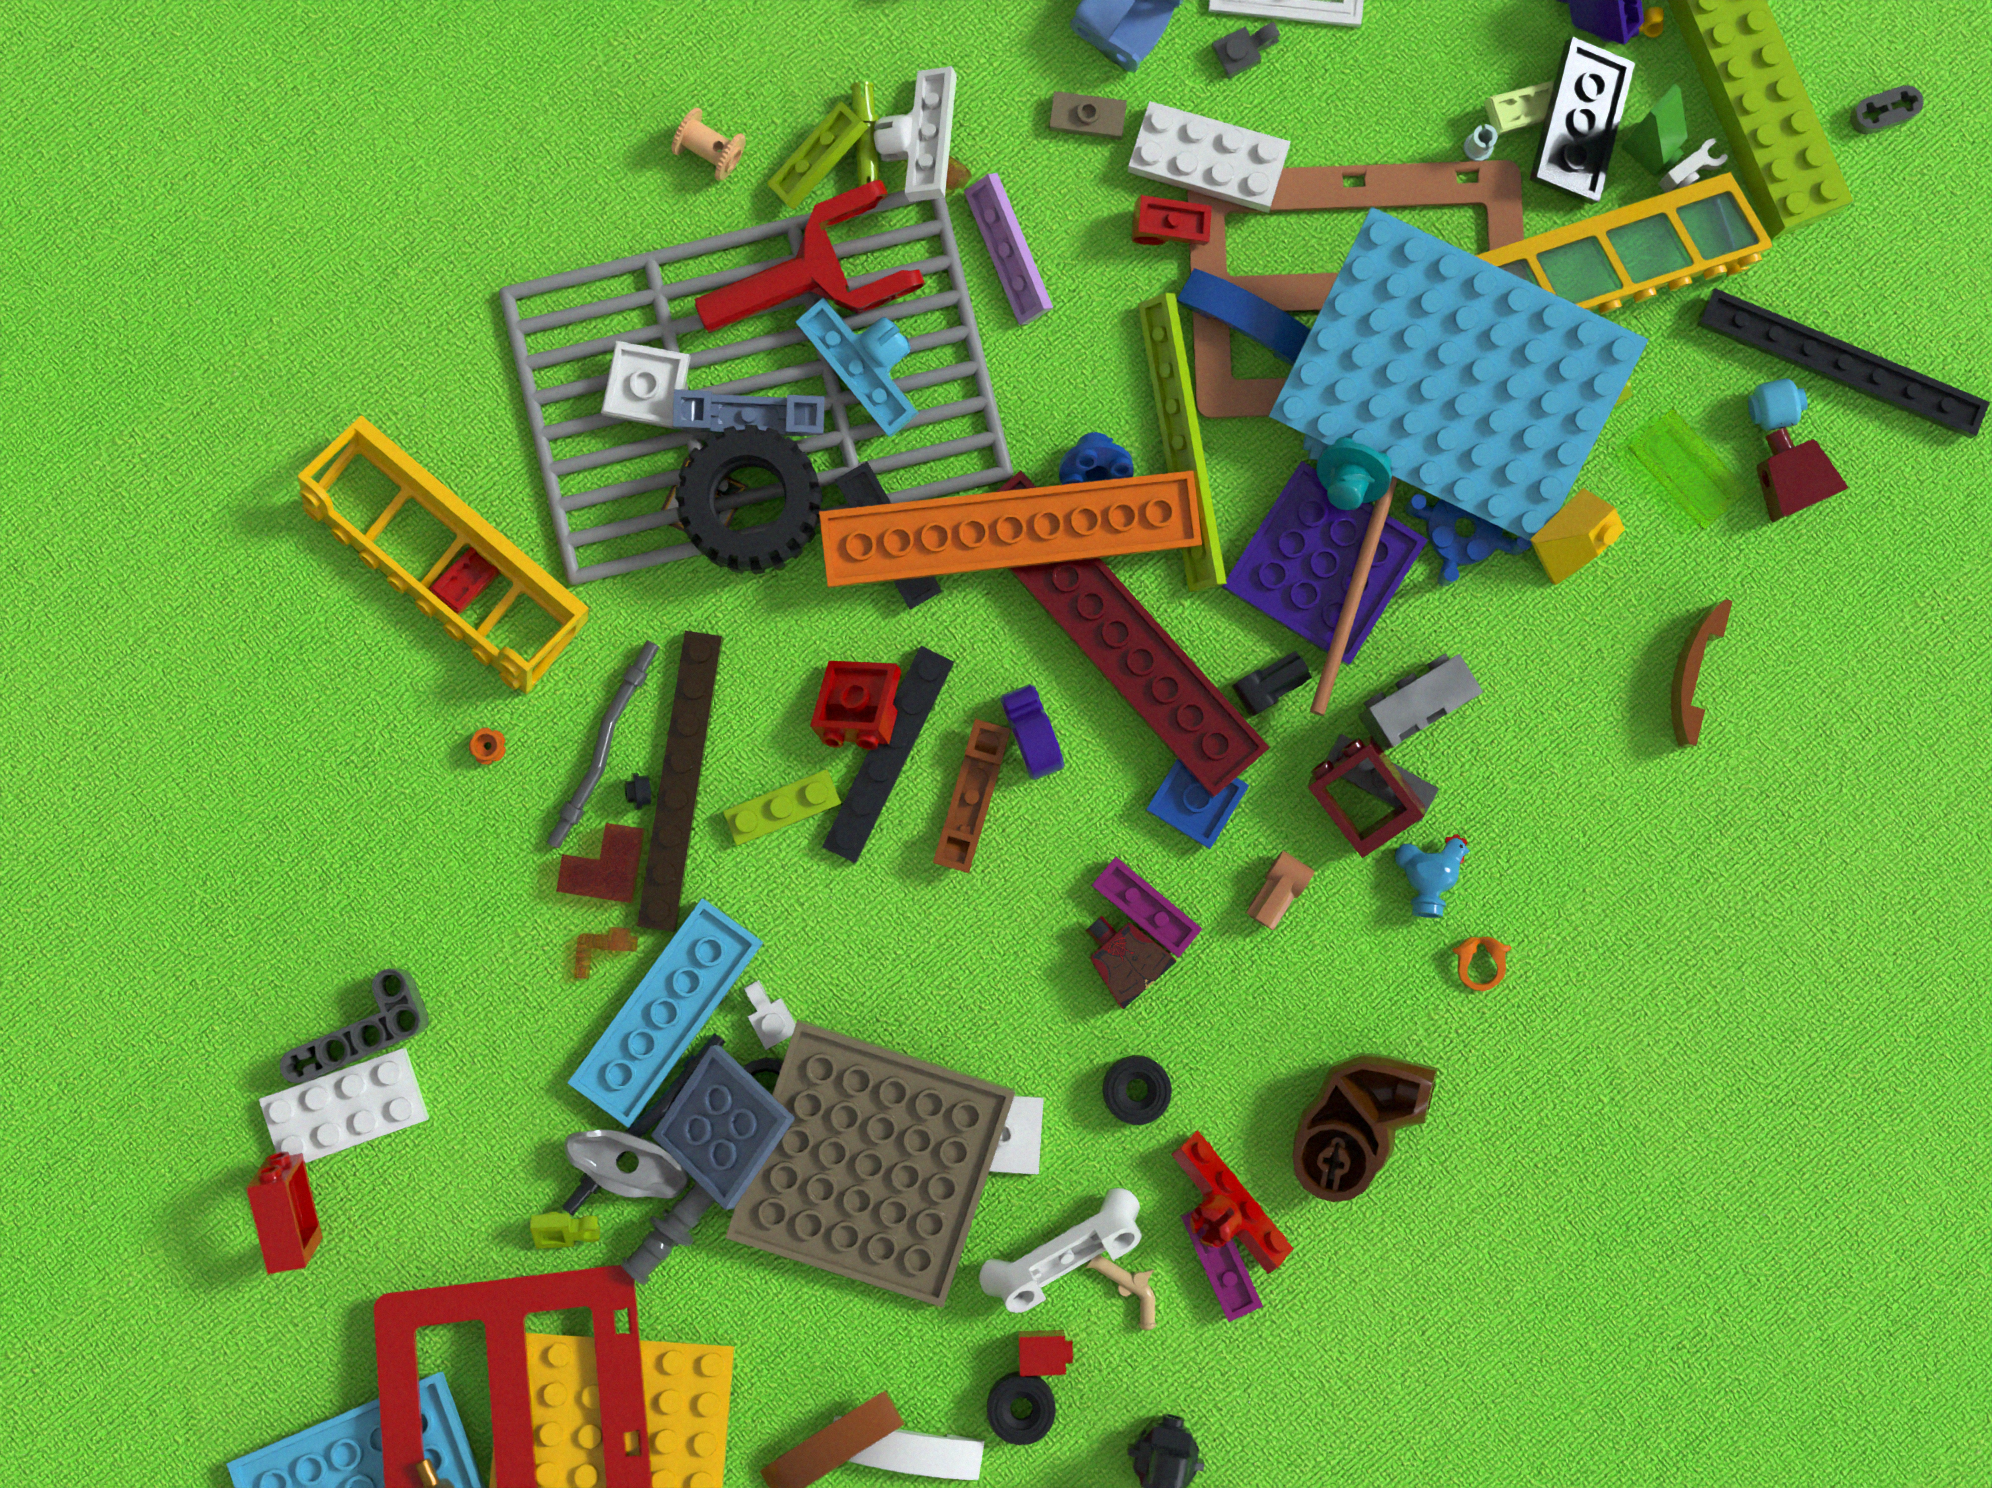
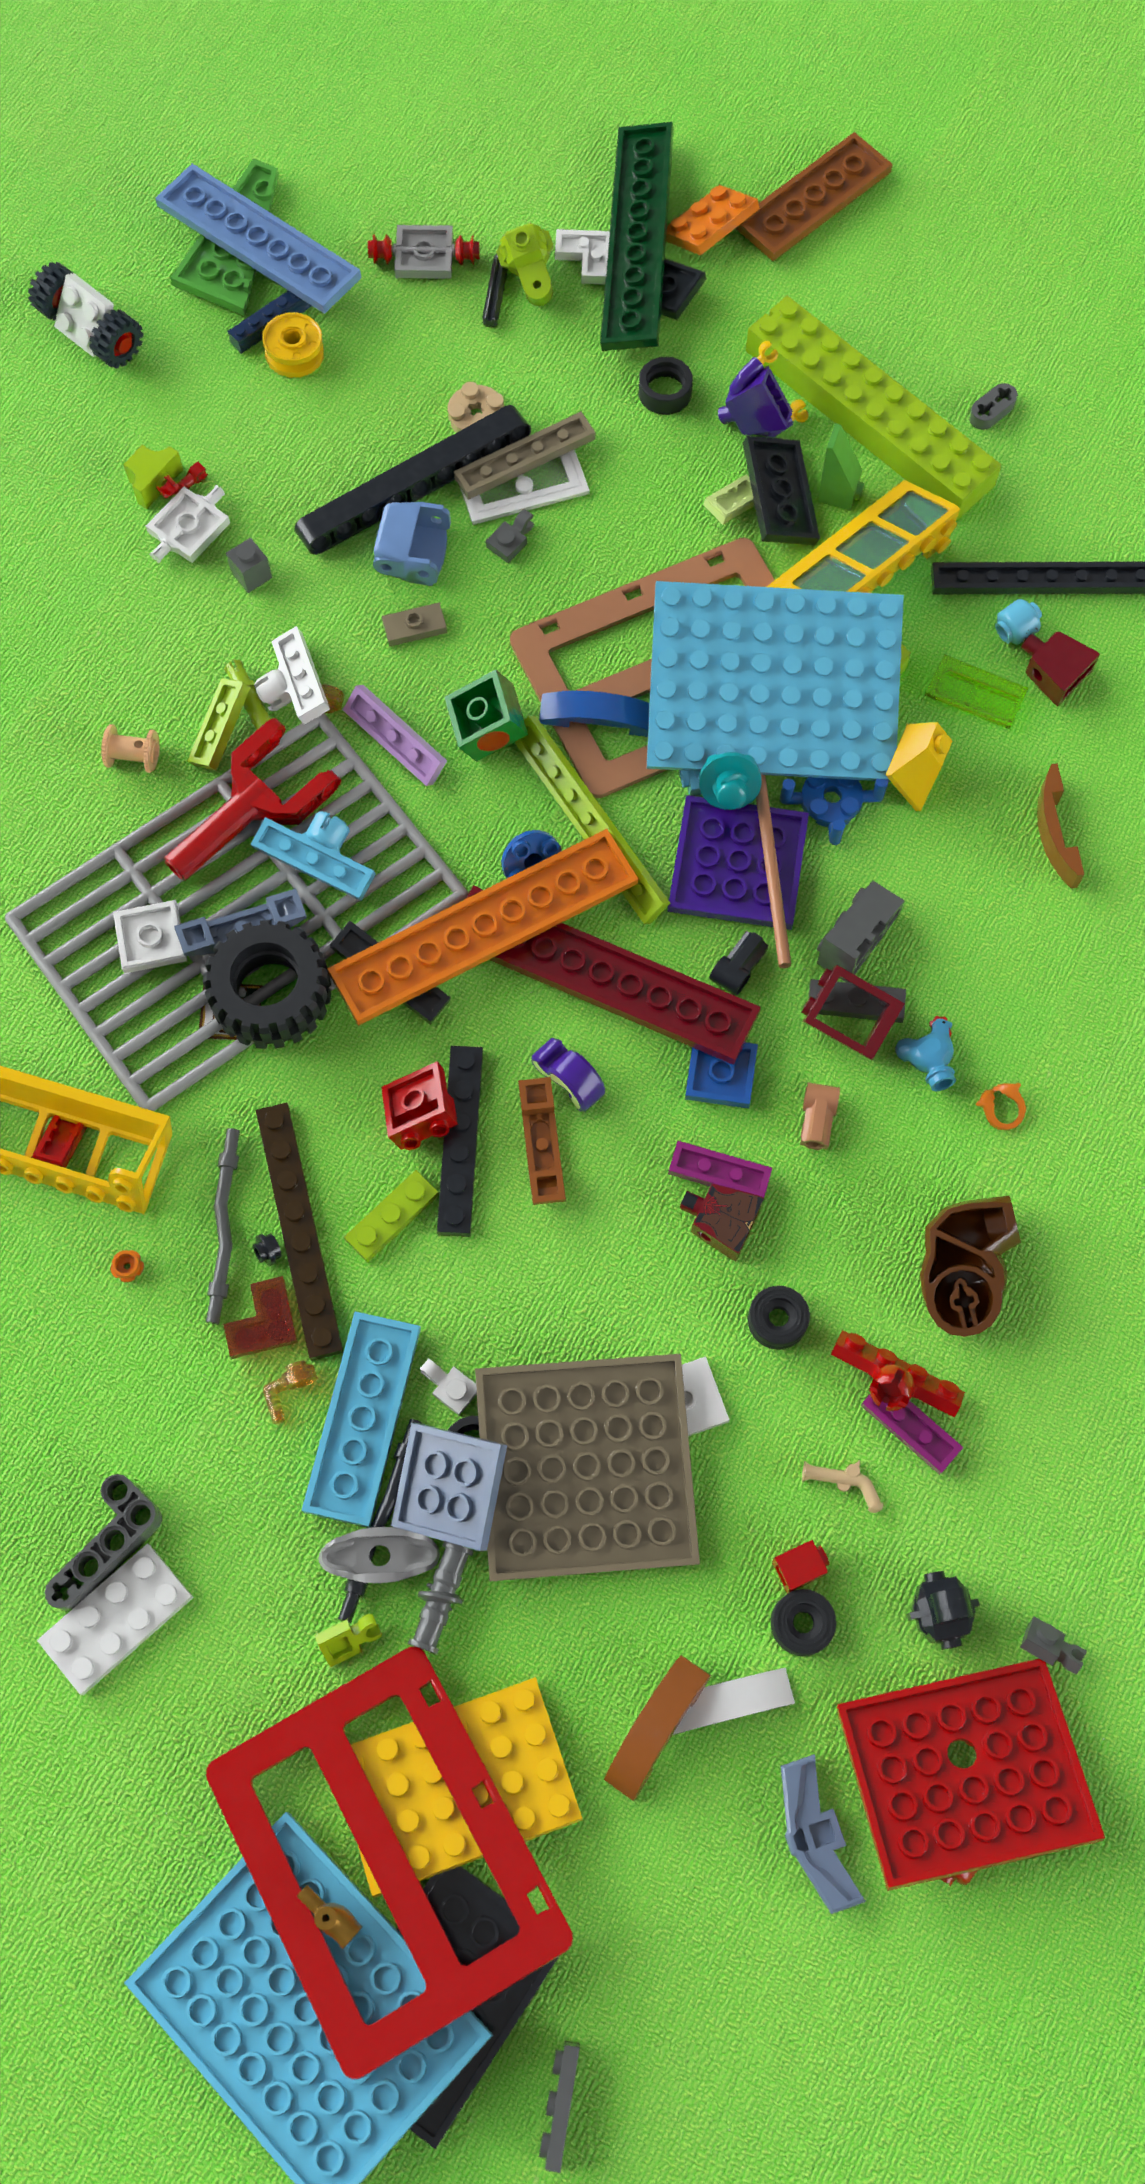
camera: 20 degrees left, 15 degrees down
red window [246,1152,323,1275] -> none
white plate [979,1188,1141,1313] -> none
white plate [1128,101,1291,213] -> none
red plate [1131,195,1212,246] -> none
light aqua pin [1464,124,1497,161] -> none
white plate [1658,138,1728,193] -> none
none -> green brick [444,669,528,762]

